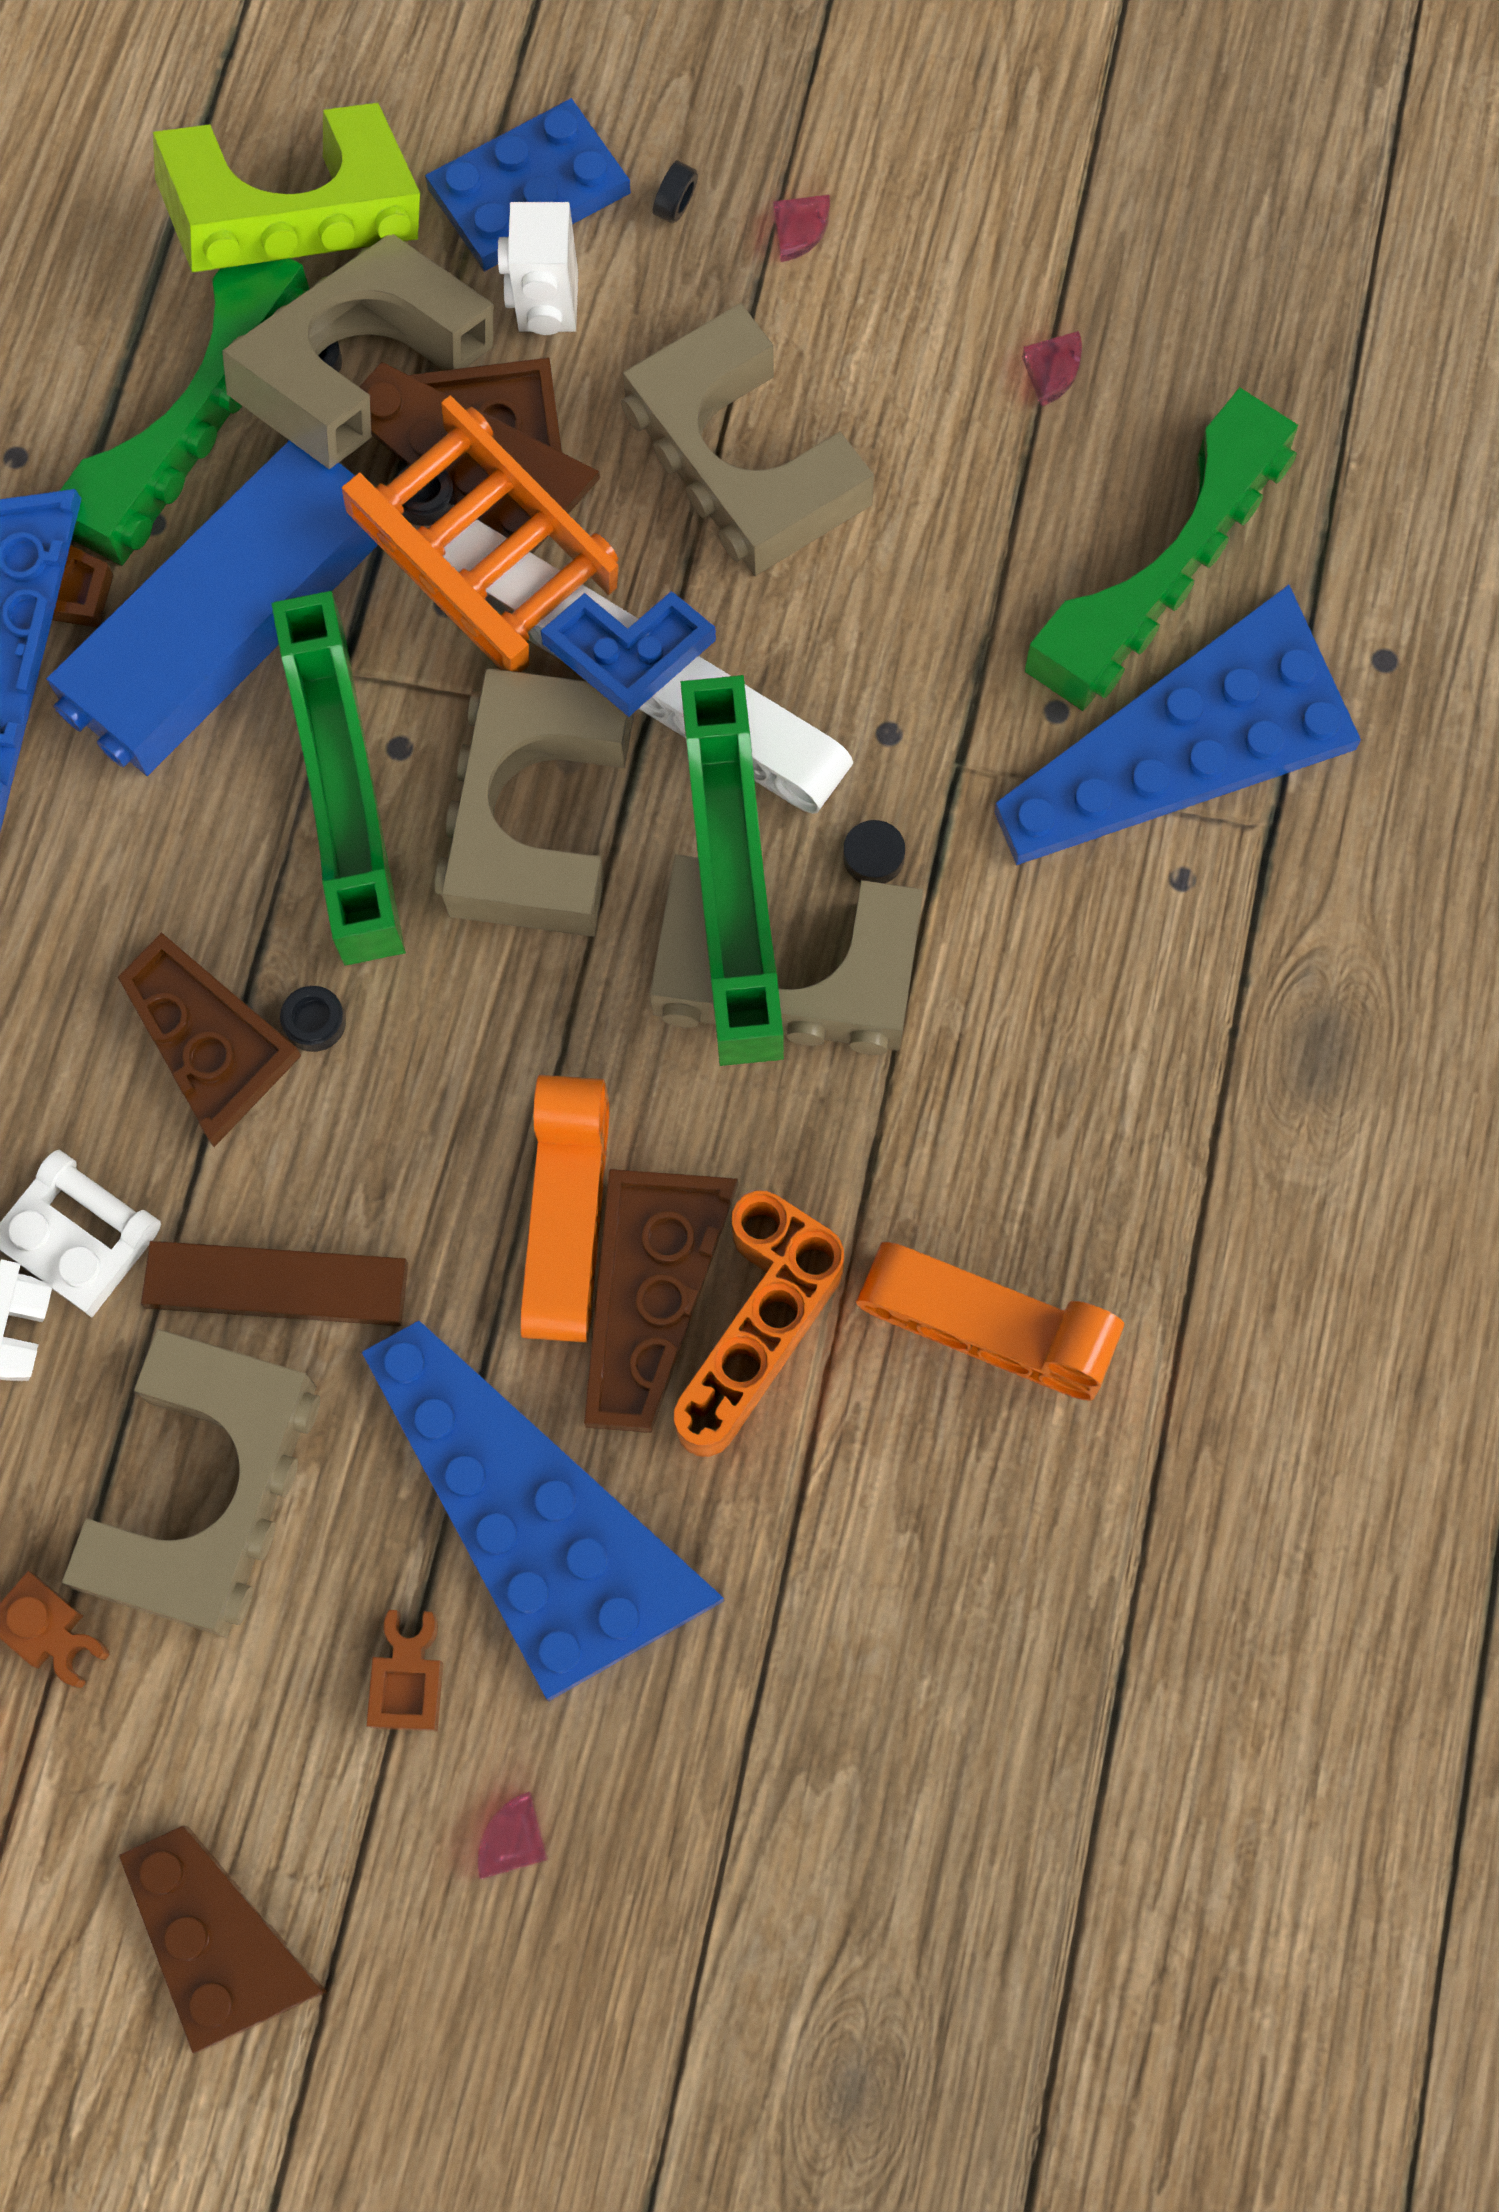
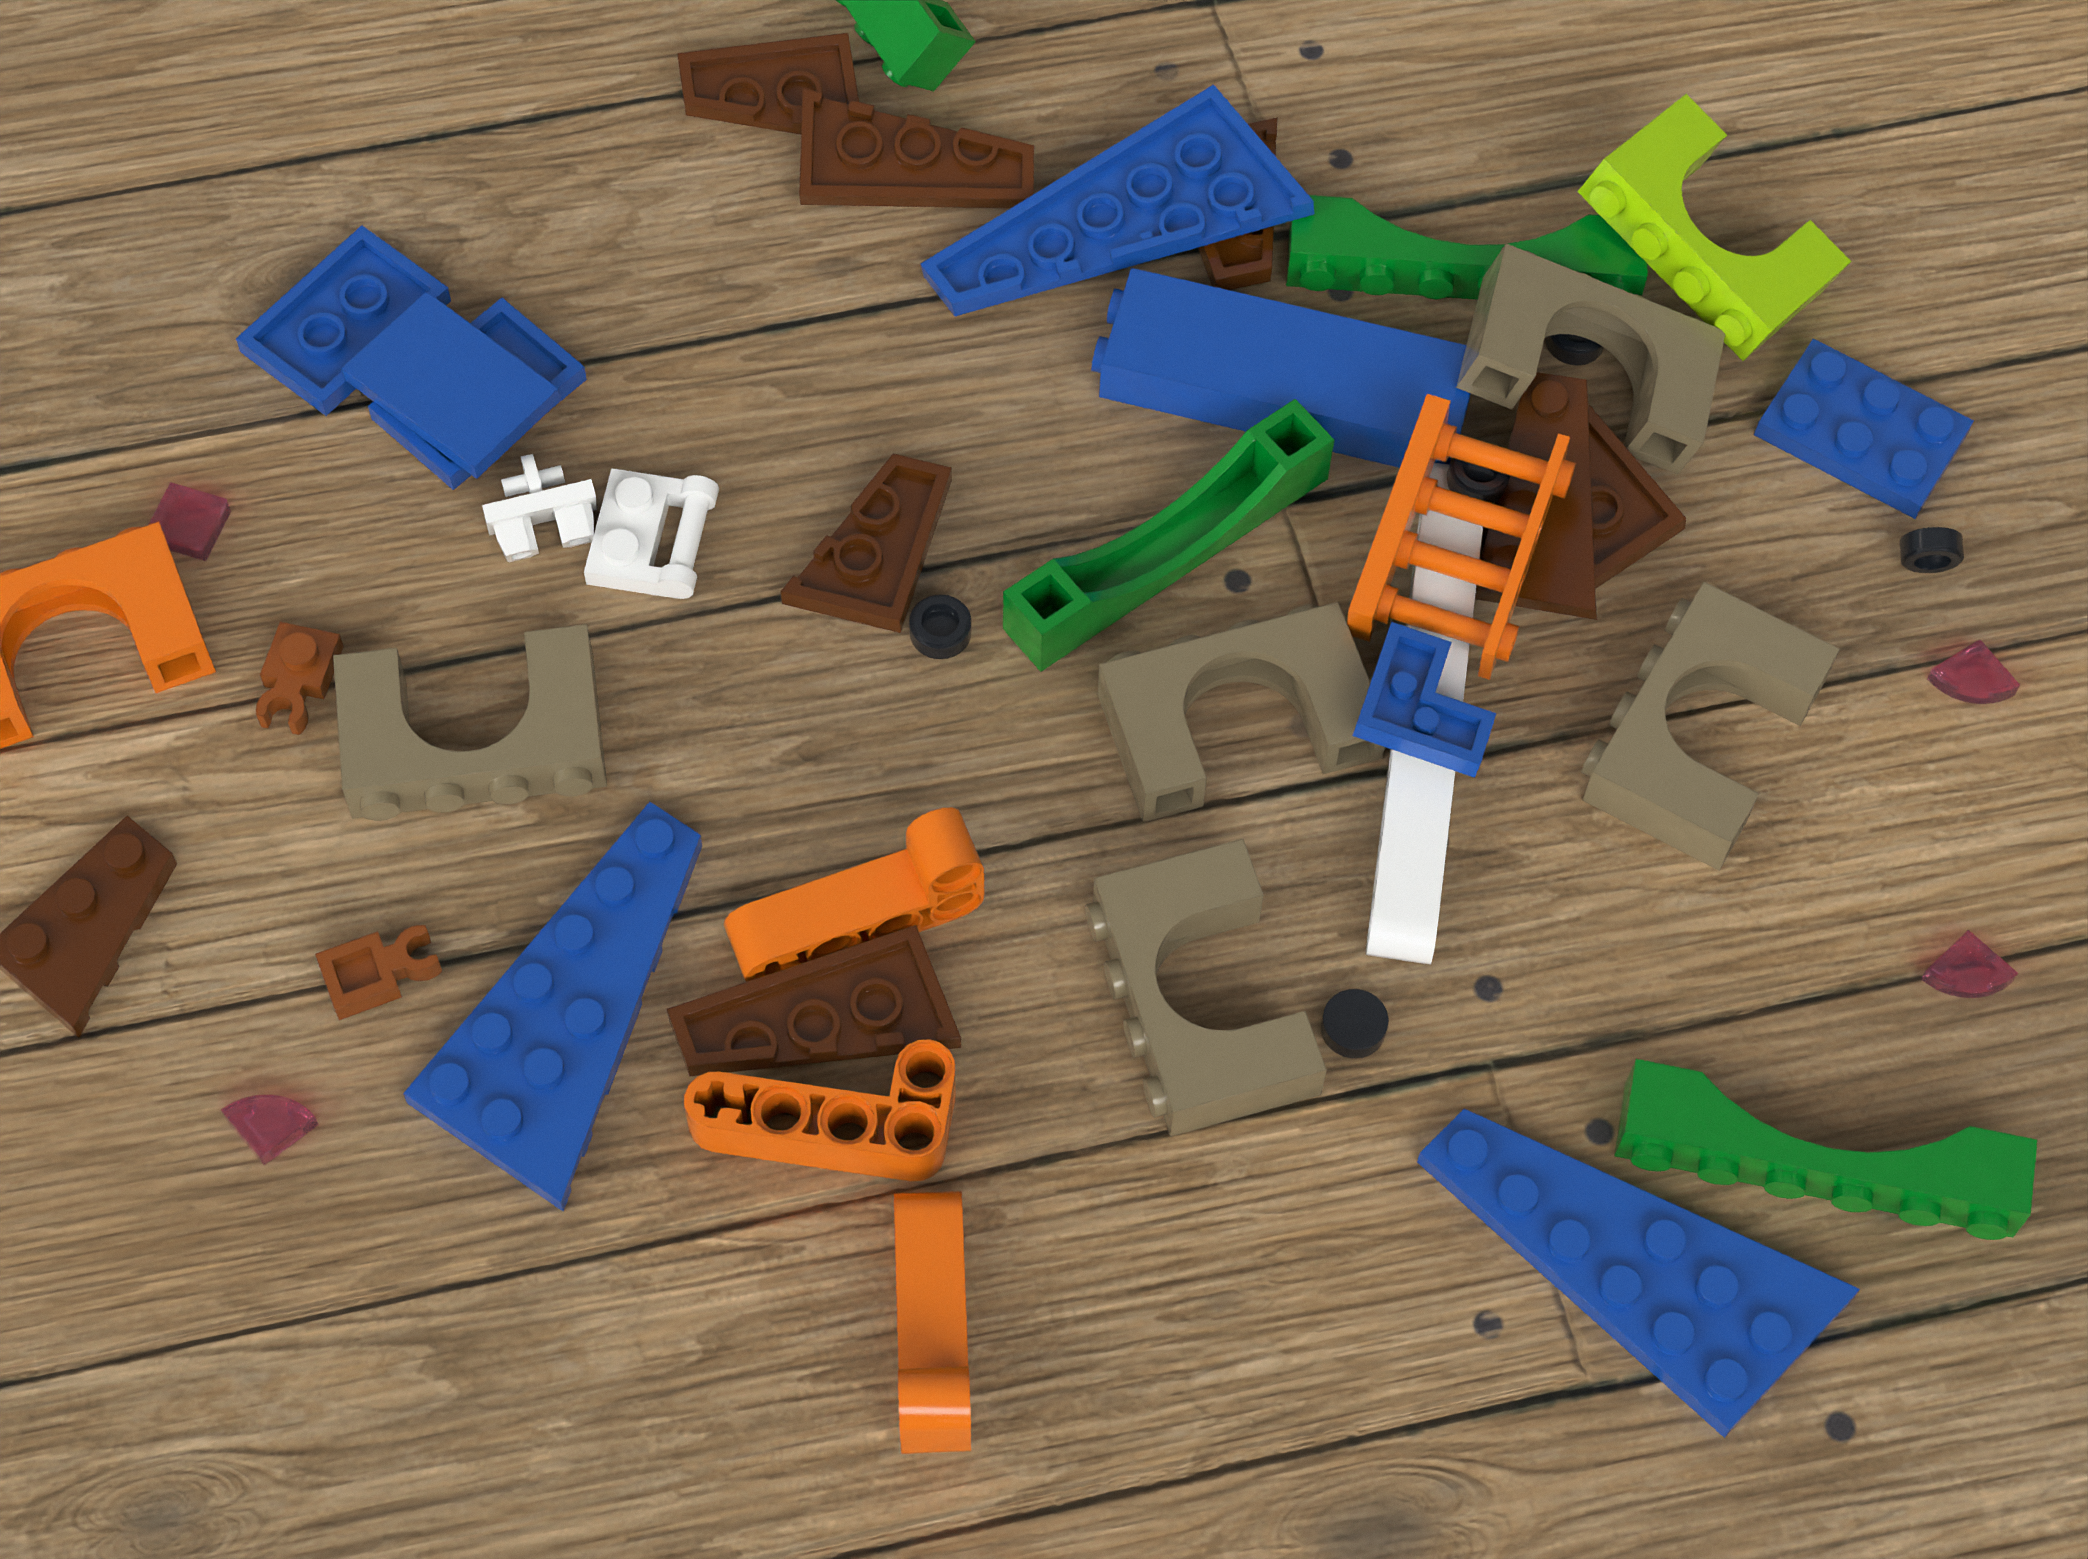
camera: 60 degrees right, 10 degrees down
reddish brown tile [141,1241,409,1326] -> none
white brick [498,202,578,335] -> none
green arch [680,675,784,1066] -> none

